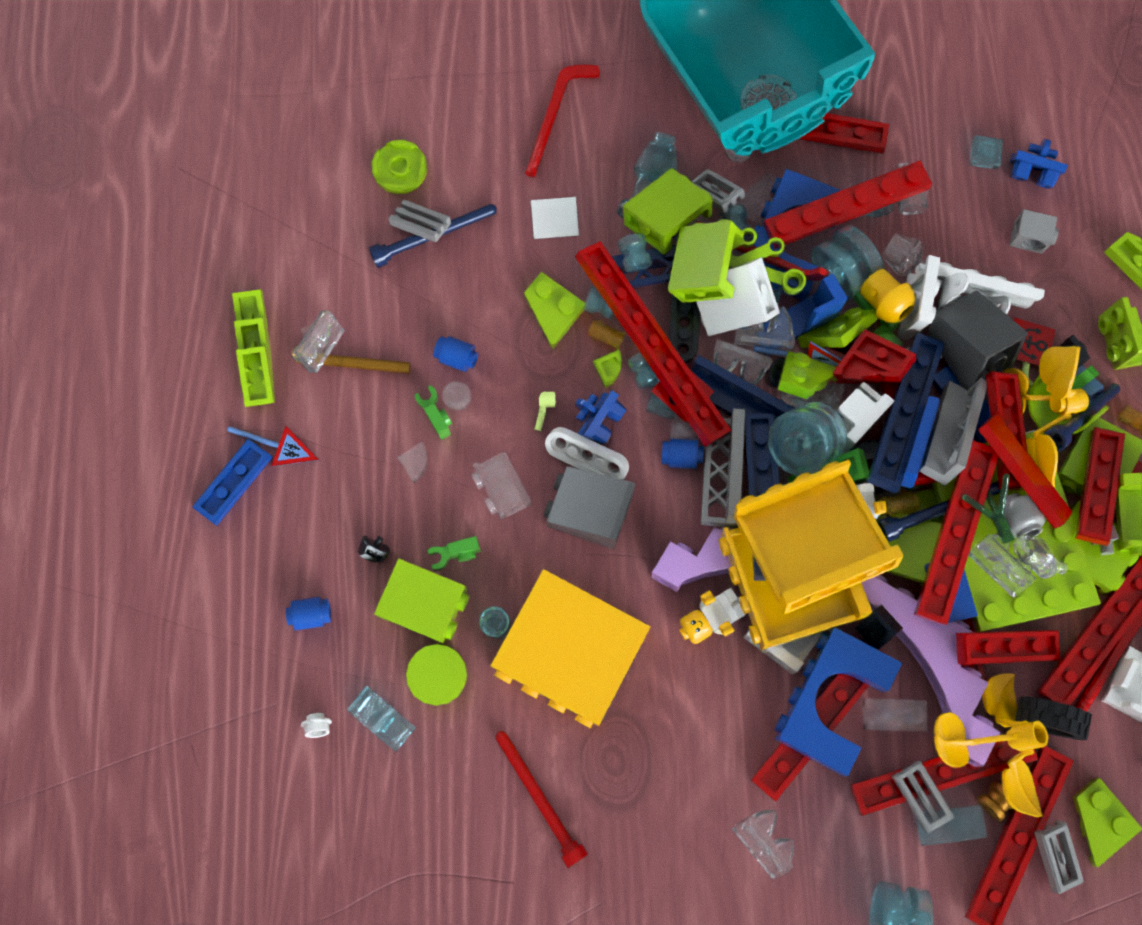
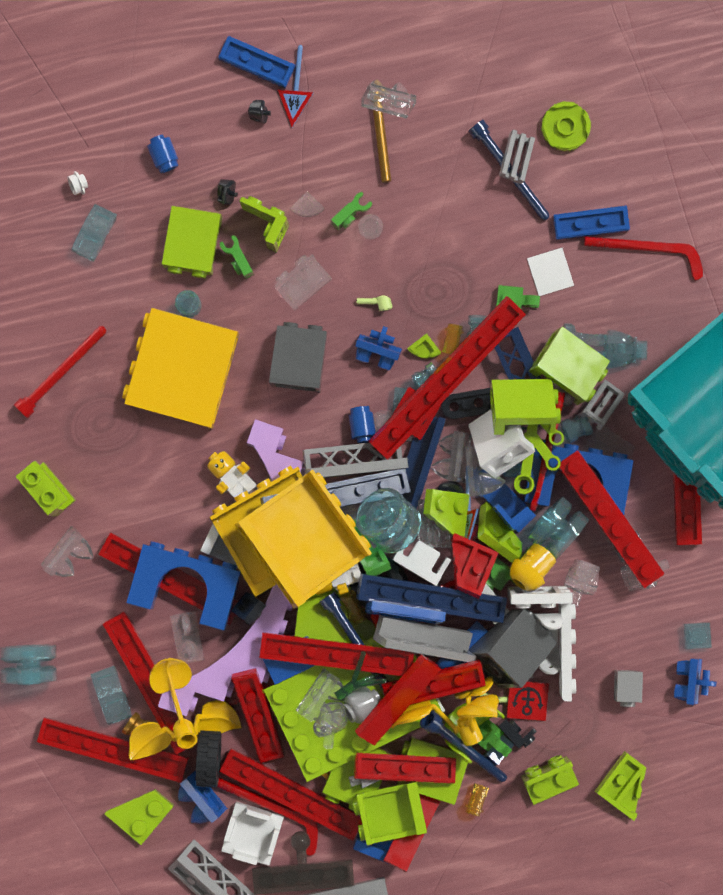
camera: 75 degrees right, 10 degrees up
lime slope [232,289,275,407] -> none
lime tile [406,644,468,706] -> none
blue brick [433,336,478,372] -> none
lime wing [524,272,586,349] -> none
white plate [545,427,629,480] -> none
clear light blue wheel [617,233,652,272] -> none
clear tile [740,74,797,111] -> none
light grey tile [892,760,955,834] -> none
light grey tile [1034,820,1084,894] -> none
none -> lime panel [15,461,76,516]
none -> blue tile [178,770,228,824]
none -> lime bracket [239,196,289,252]
none -> black piece [248,100,271,124]
none -> bright green plate [496,285,540,309]
none -> blue tile [553,205,630,240]

